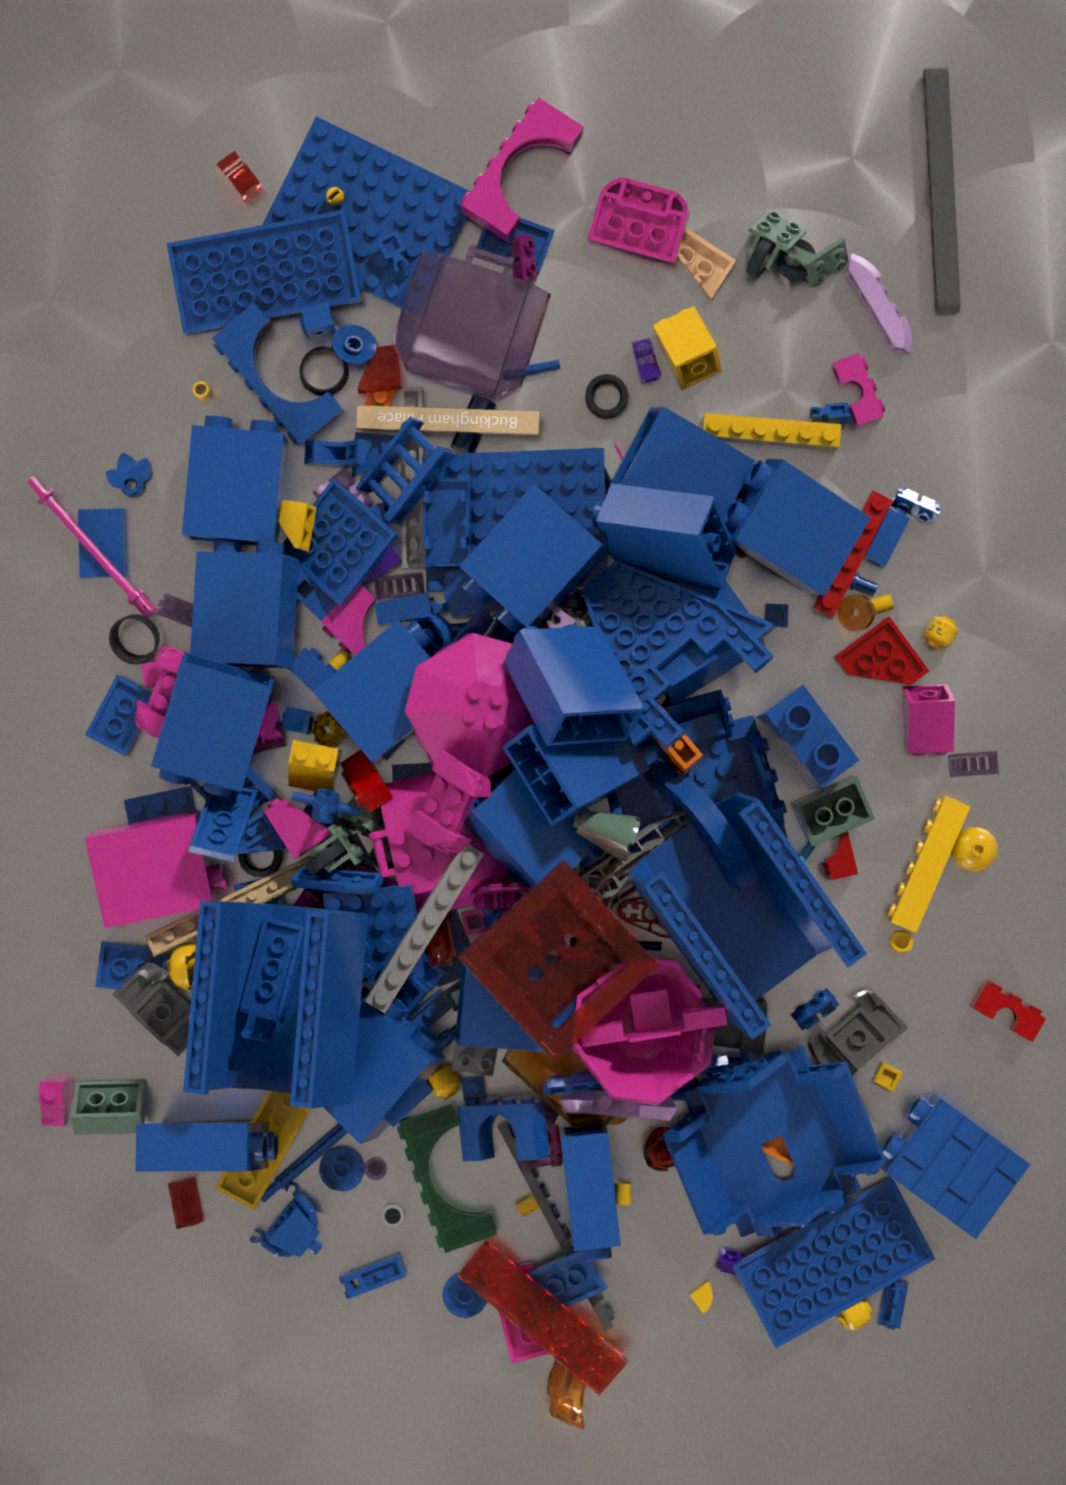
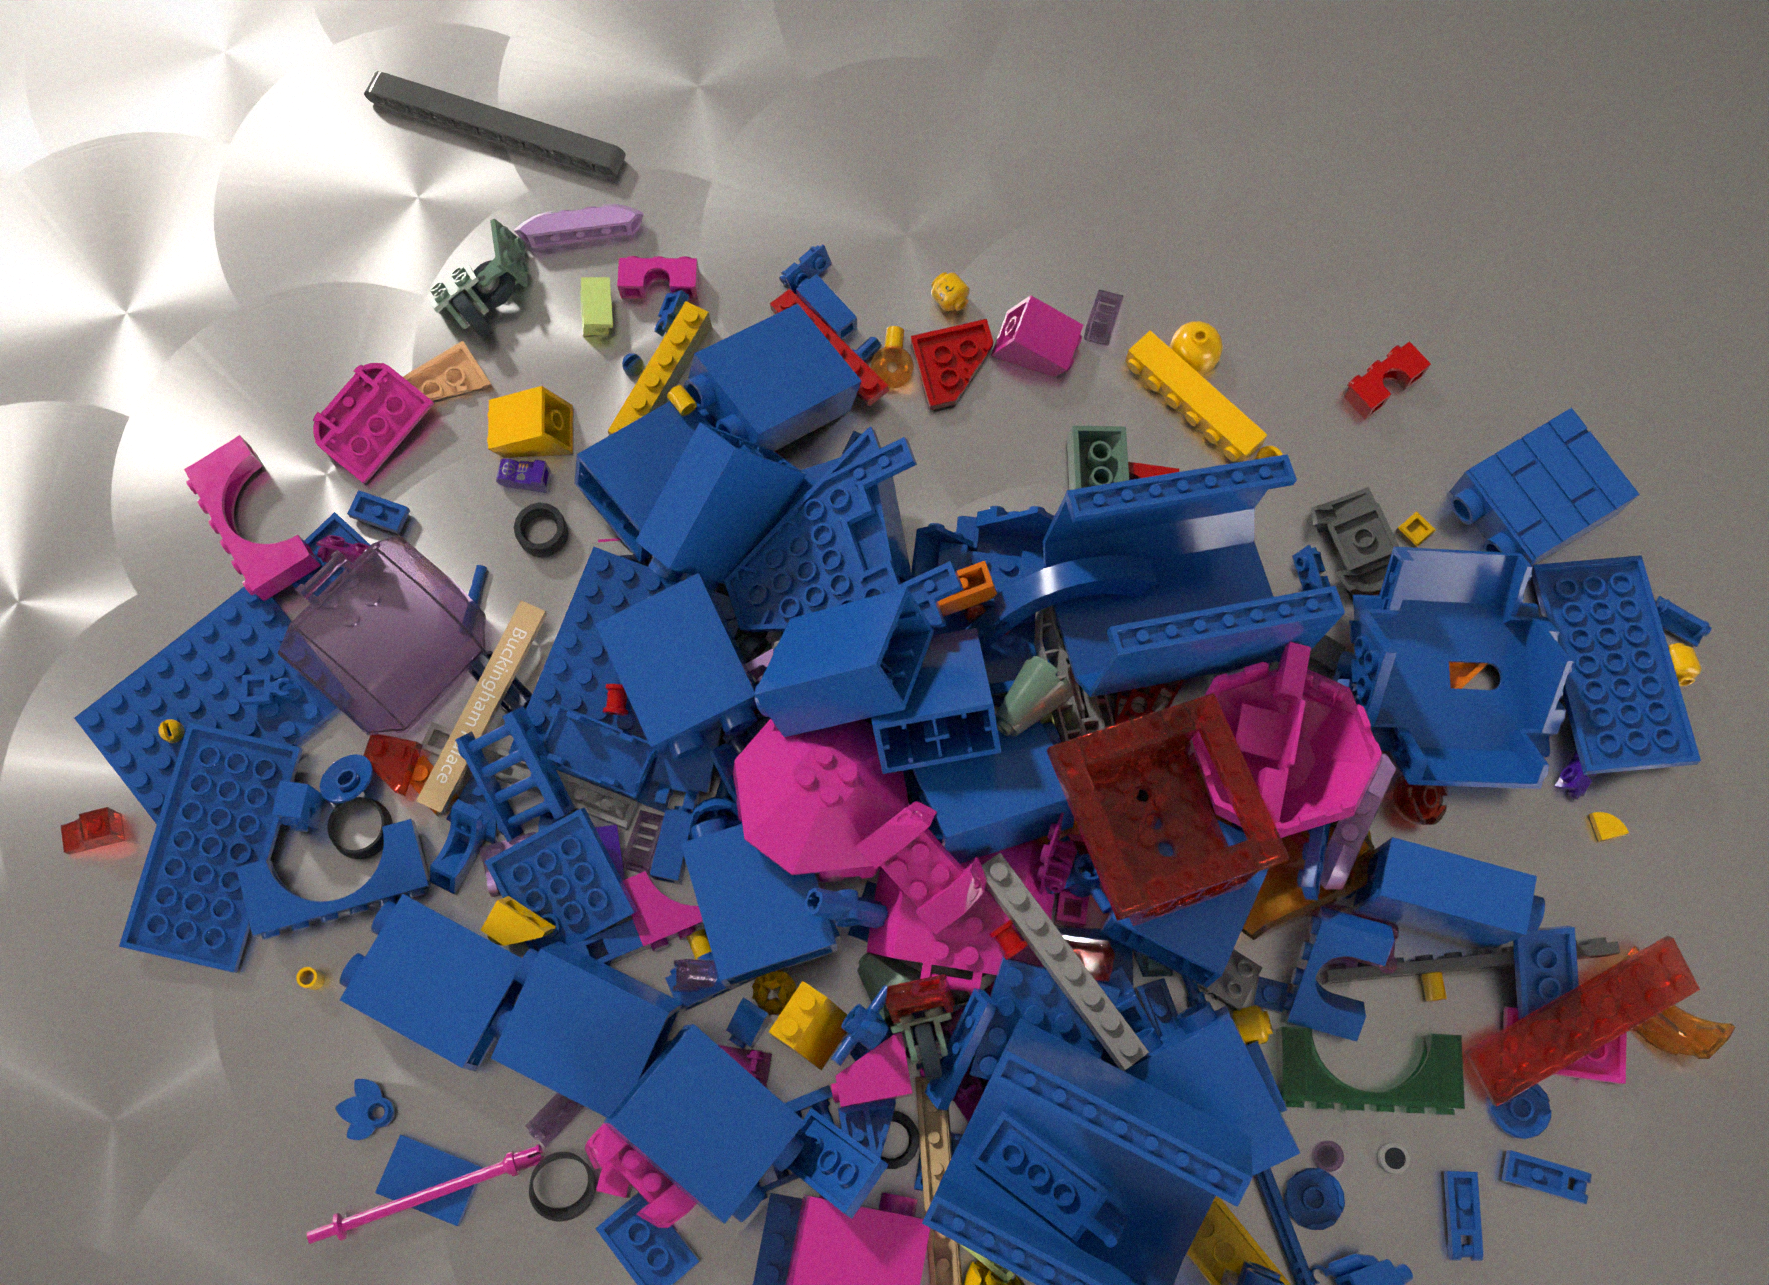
camera: 65 degrees left, 15 degrees down
red brick [340,749,393,812] -> none
blue brick [756,685,860,790] -> none
none -> blue plate [347,490,410,534]
none -> yellowish green hinge [580,277,613,336]
none -> red bush [603,684,628,716]
none -> hinge [622,353,644,376]
none -> yellow hinge [667,385,697,416]
none -> clear purple piece [673,959,717,992]
none -> blue piece [804,887,888,929]
none -> clear red hinge [886,974,955,1024]
none -> red bush [989,919,1028,960]
none -> blue plate [1501,1150,1592,1205]

